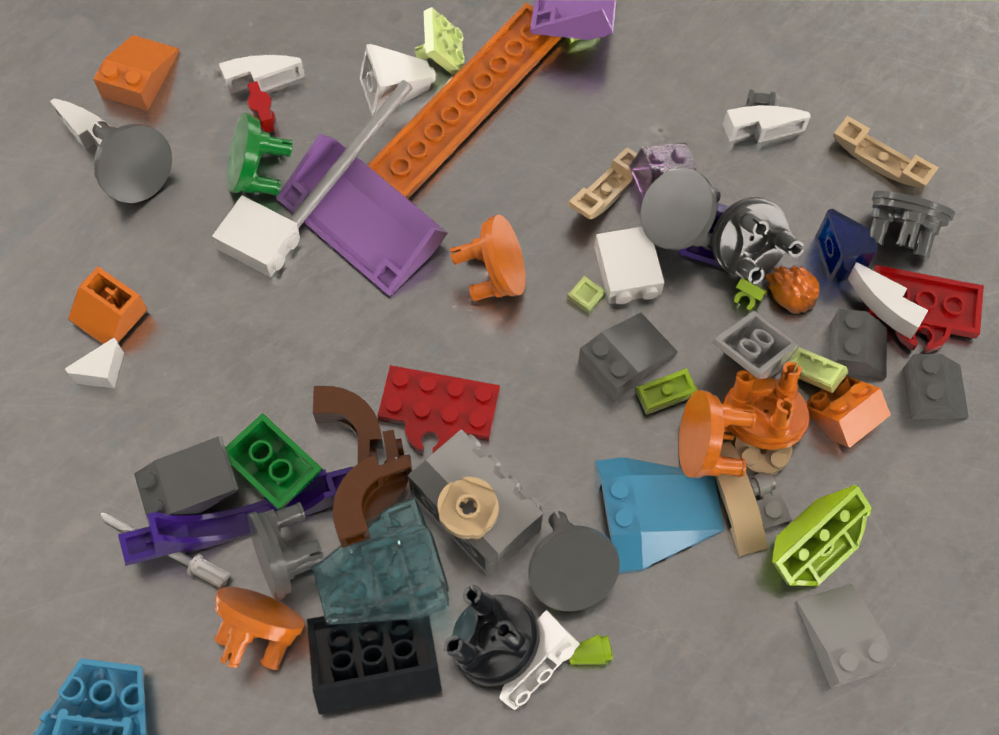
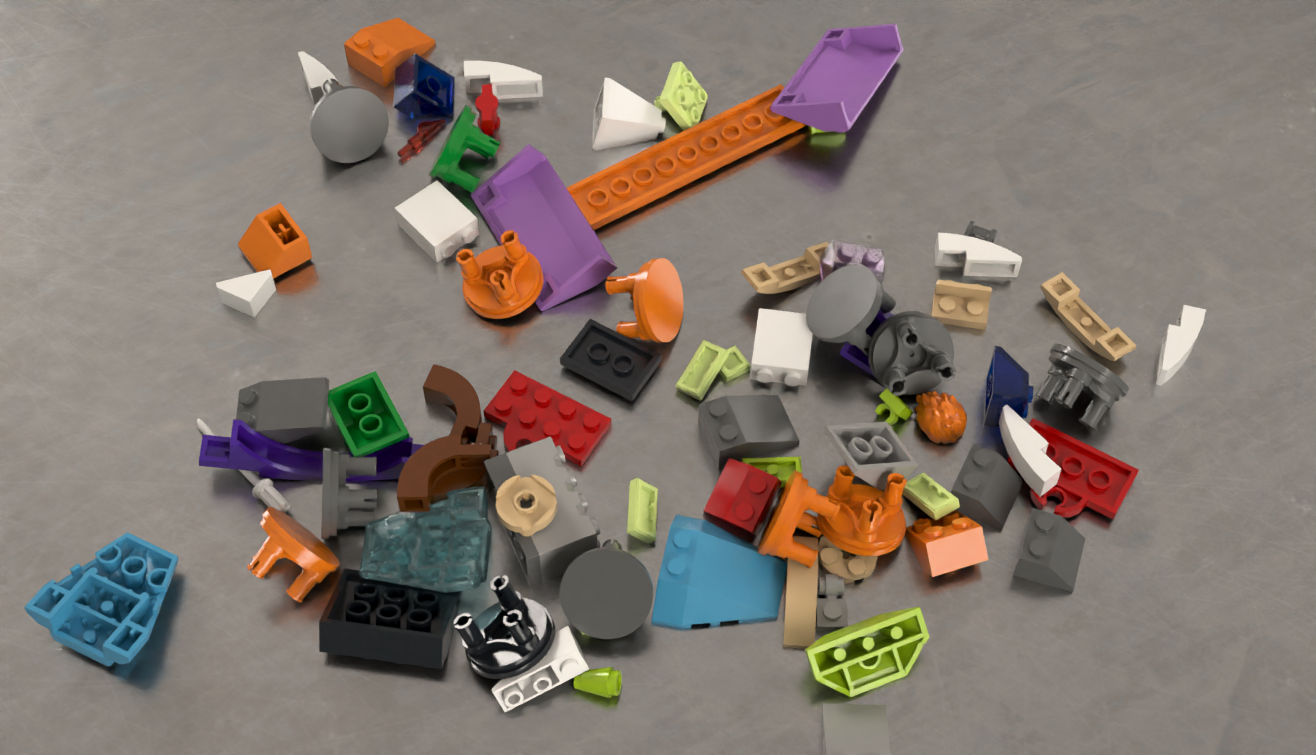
camera: 20 degrees right, 10 degrees down
light grey piece [289,80,413,228] -> none
none -> clear blue slope [393,53,455,119]
none -> clear red hand [397,119,446,157]
none -> orange piece [456,230,544,319]
none -> black plate [560,319,662,401]
none -> yellowish green plate [627,478,658,544]
none -> yellowish green plate [675,340,729,401]
none -> red slope [703,458,782,537]
none -> tan bracket [931,280,992,330]
none -> white slope [1156,305,1206,386]

